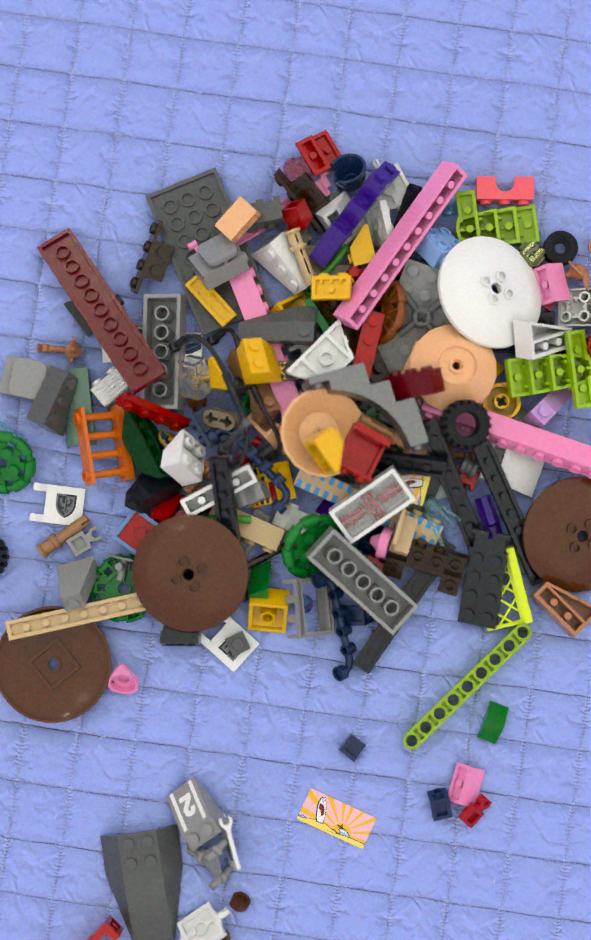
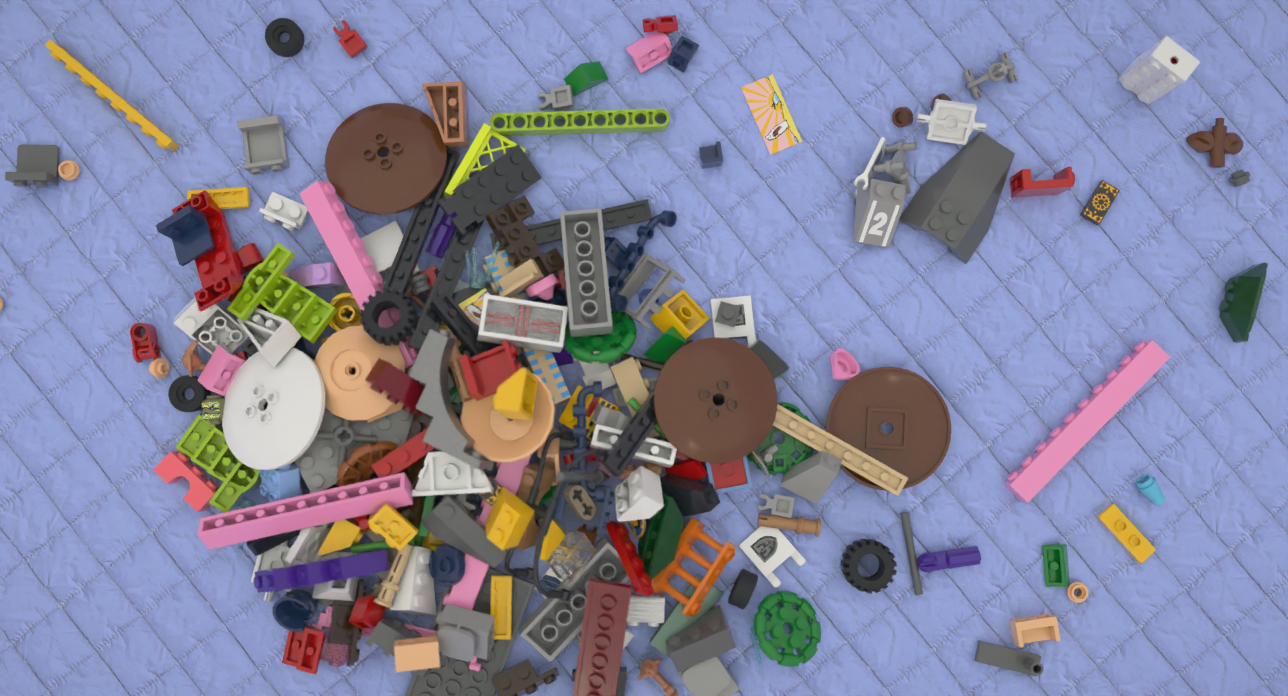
camera: 145 degrees left, 0 degrees up
none -> dark blue tile [429,544,465,587]
none -> light grey plate [537,85,574,110]
none -> black tyre [728,569,758,609]

